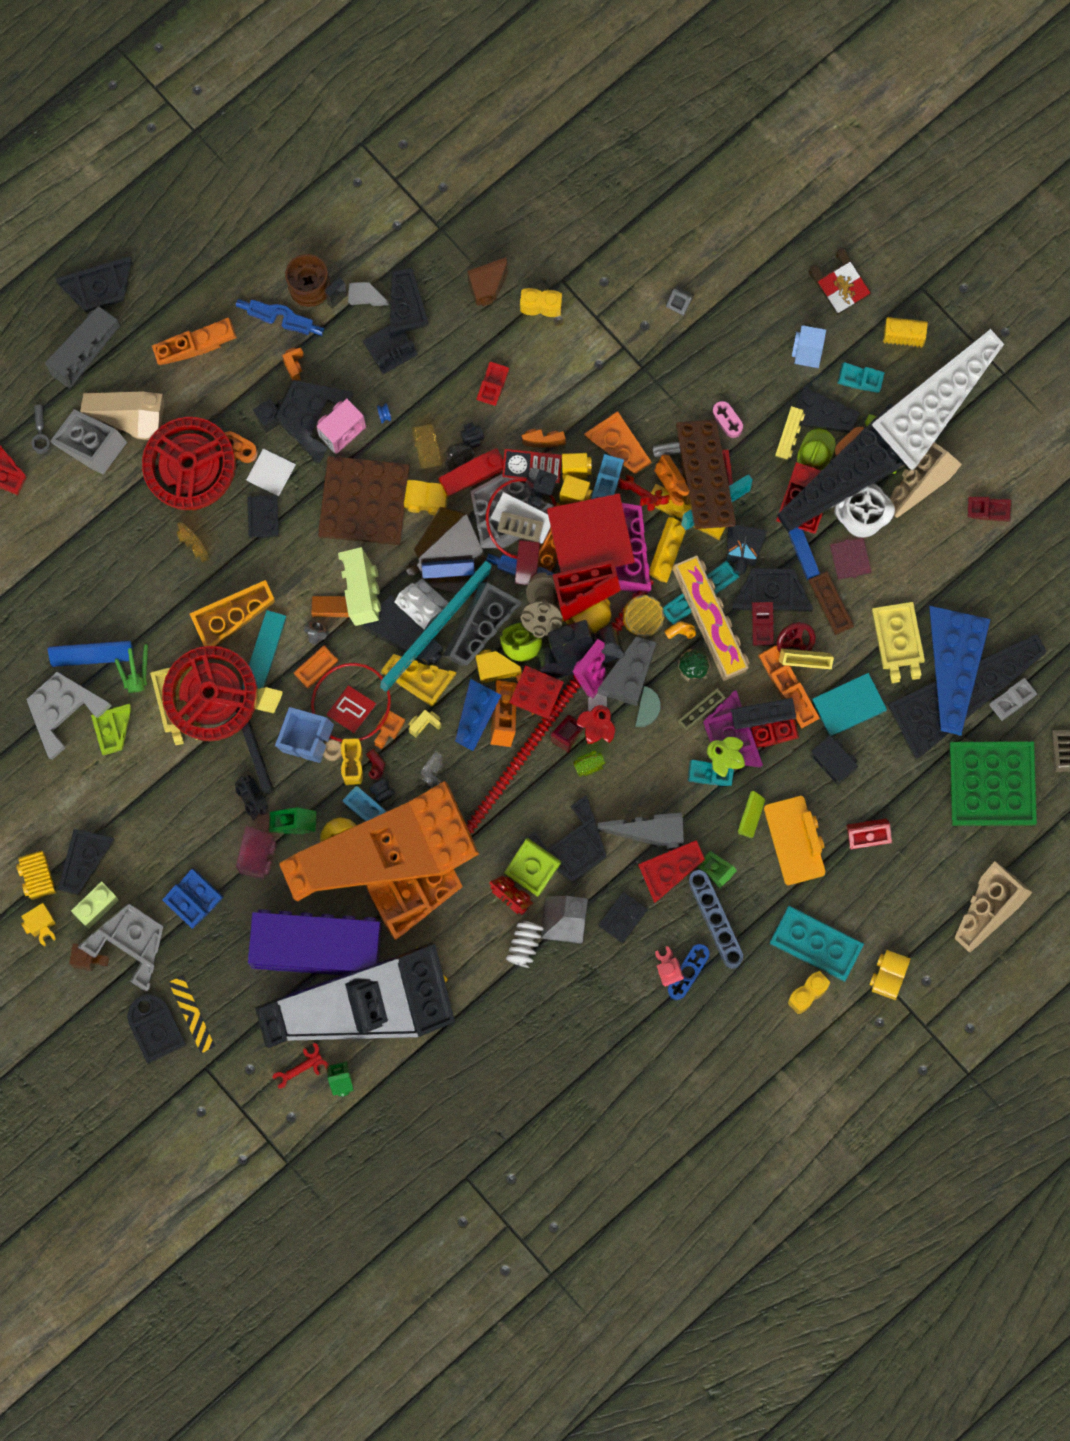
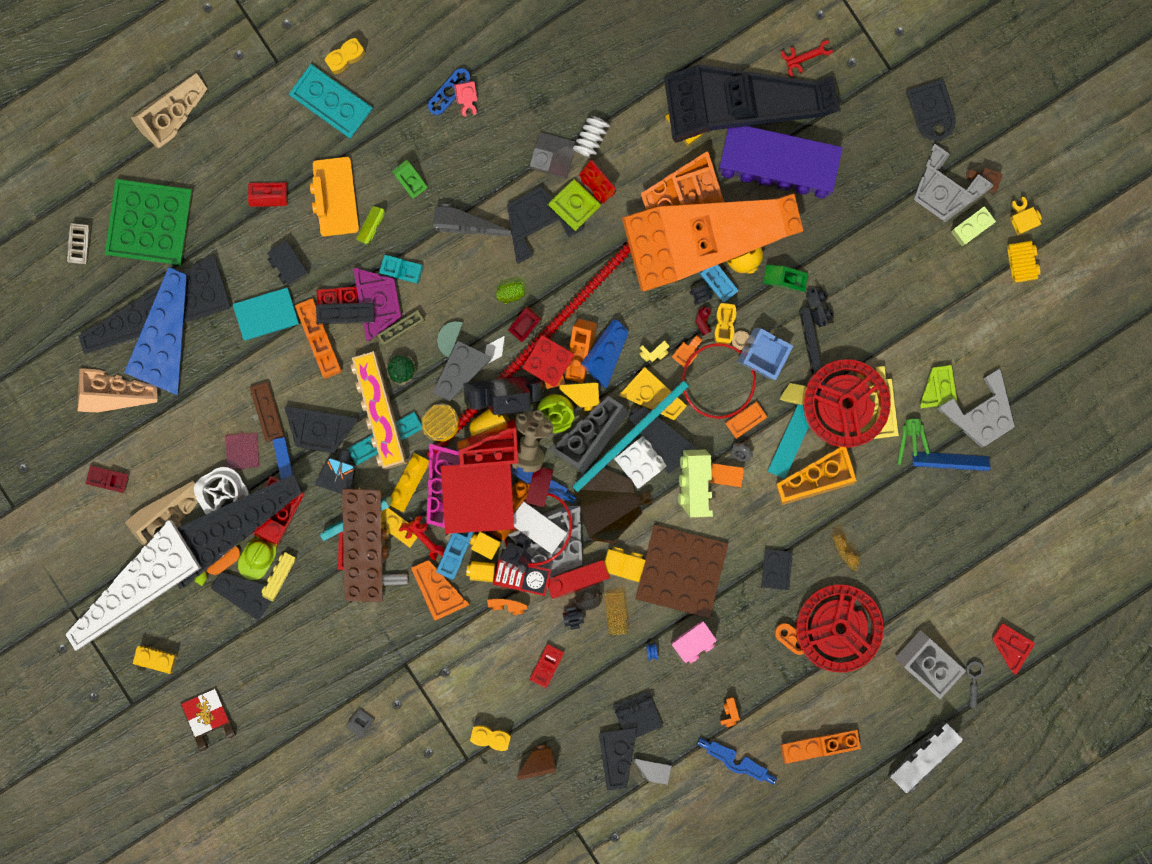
camera: 175 degrees left, 10 degrees up
black wing [55,256,132,313] -> none
black wing [58,829,115,895] -> none
tan wedge [80,392,165,440] -> none
blue slope [163,868,224,929] -> none
sticker [169,976,215,1053] -> none
clear pink slope [236,826,276,879] -> none
white sticker [246,449,296,496] -> none
black brick [253,399,282,433] -> none
black wing [274,380,353,464] -> none
reddish brown wheel [285,254,331,307] -> none
black tile [325,278,347,309] -> none
red sticker [326,685,377,733] -> none
green slope [326,1061,354,1097] -> none
piece [421,559,474,578] -> none
clear bracket [421,751,443,786] -> none
dark tan slope [497,511,544,542] -> none
dark pink wing [573,639,605,699] -> none
red plate [576,705,615,744] -> none
black plate [598,892,648,944] -> none
red wing [638,840,705,904] -> none
orange hinge [654,455,690,506] -> none
light orange arm [664,621,696,639] -> none
sand blue beam [689,870,743,969] -> none
lime plate [707,737,745,777] -> none
bright pink beam [713,401,743,438] -> none
dark red slope [752,602,774,646] -> none
dark red piece [777,622,816,653] -> none
light yellow piece [779,649,834,669] -> none
light blue wedge [792,326,826,368] -> none
teal slope [837,363,884,393] -> none
yellow brick [869,950,910,1000] -> none
light yellow tile [872,602,925,683] -> none
light grey slope [989,678,1037,721] -> none
none -> light nougat wedge [78,368,157,412]

